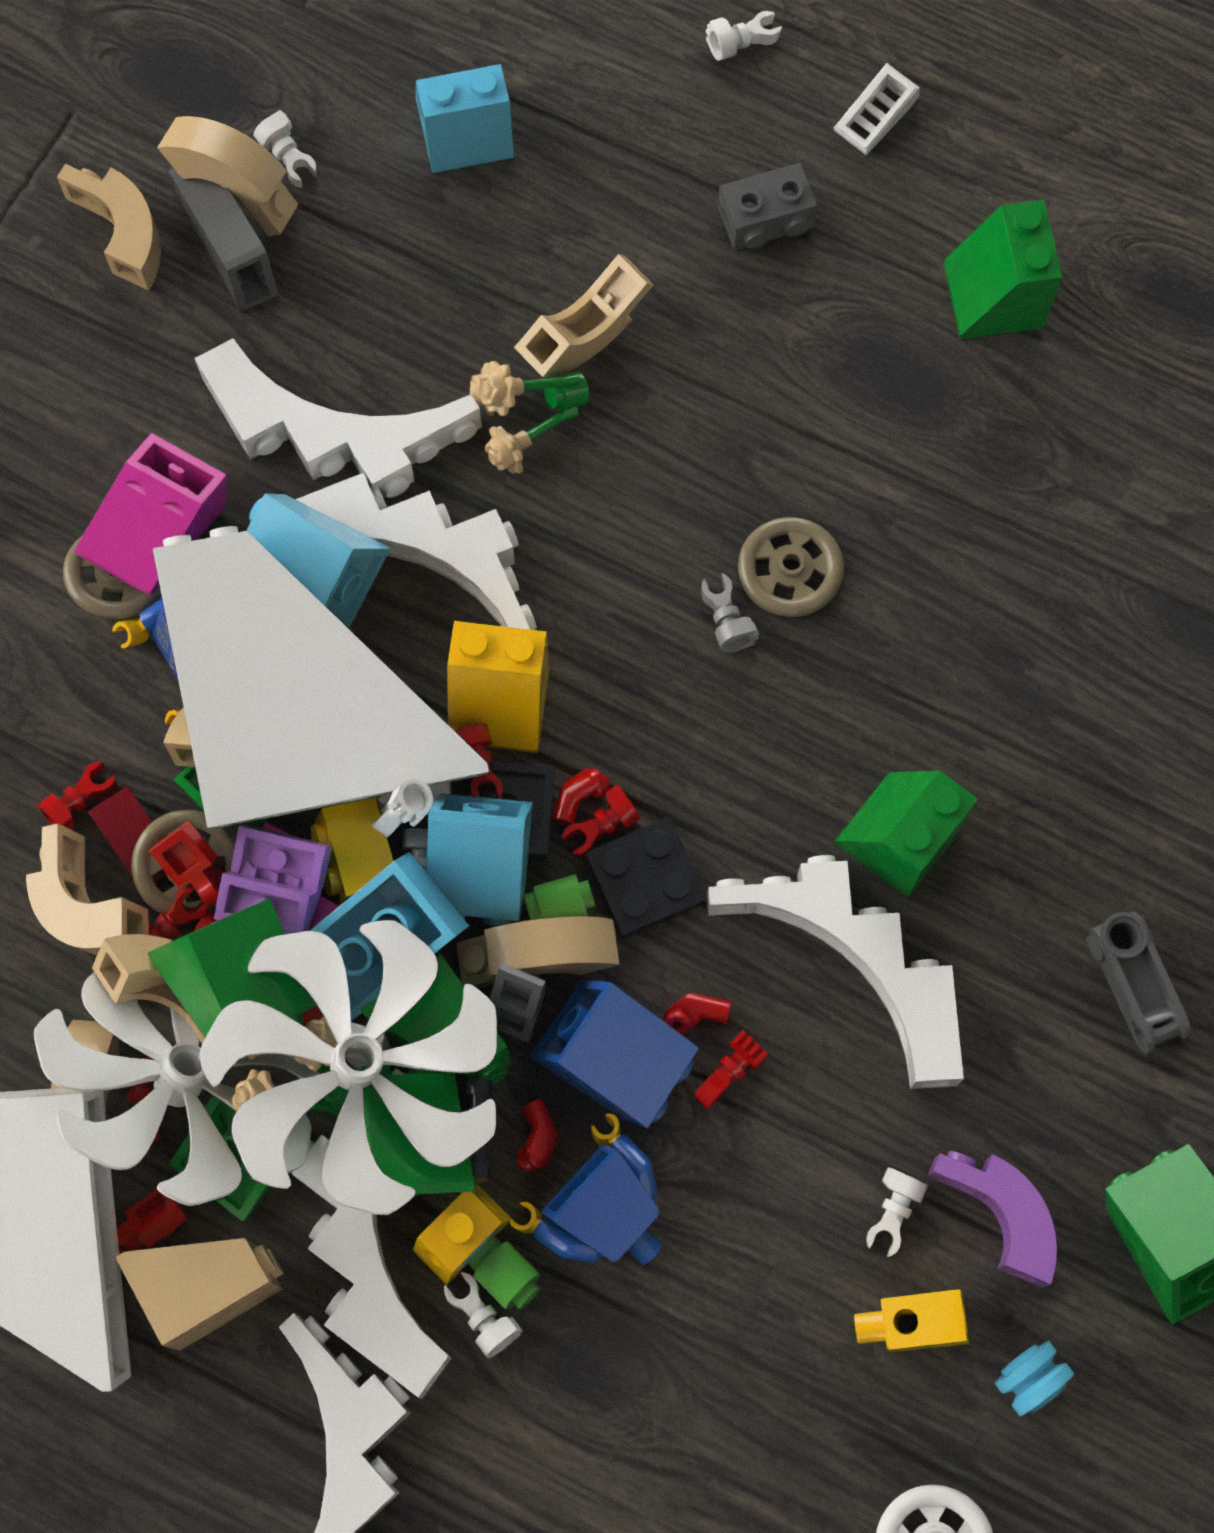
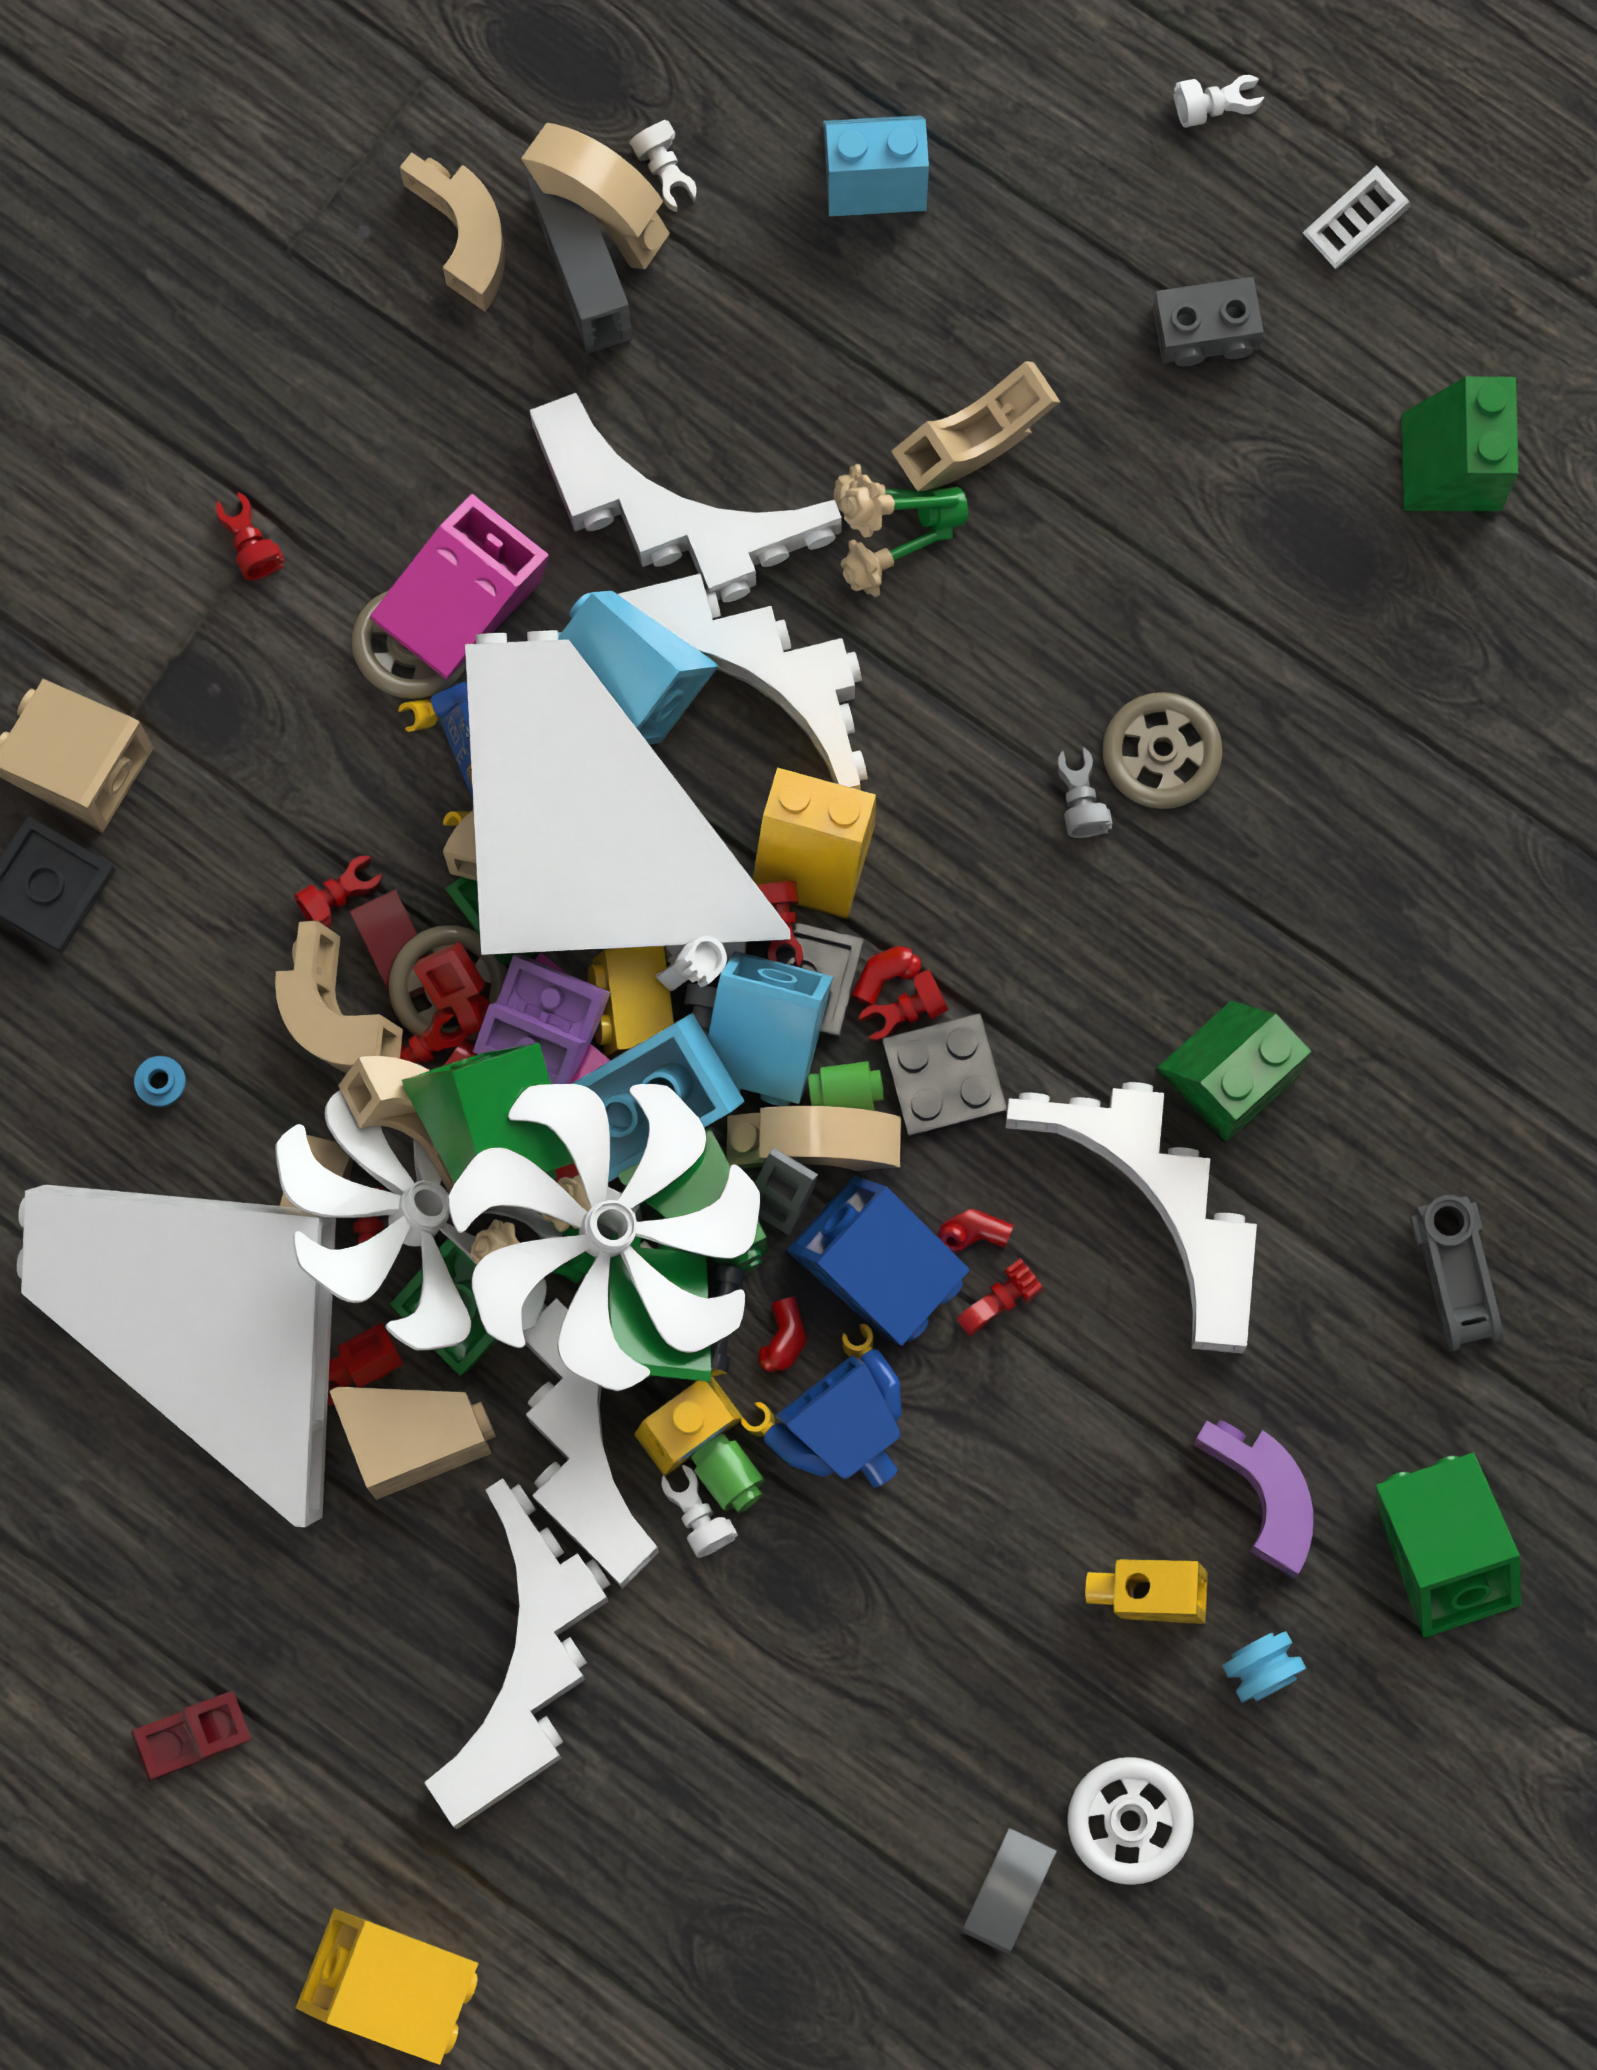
camera: 10 degrees right, 5 degrees up
white piece [866,1167,928,1257] -> none

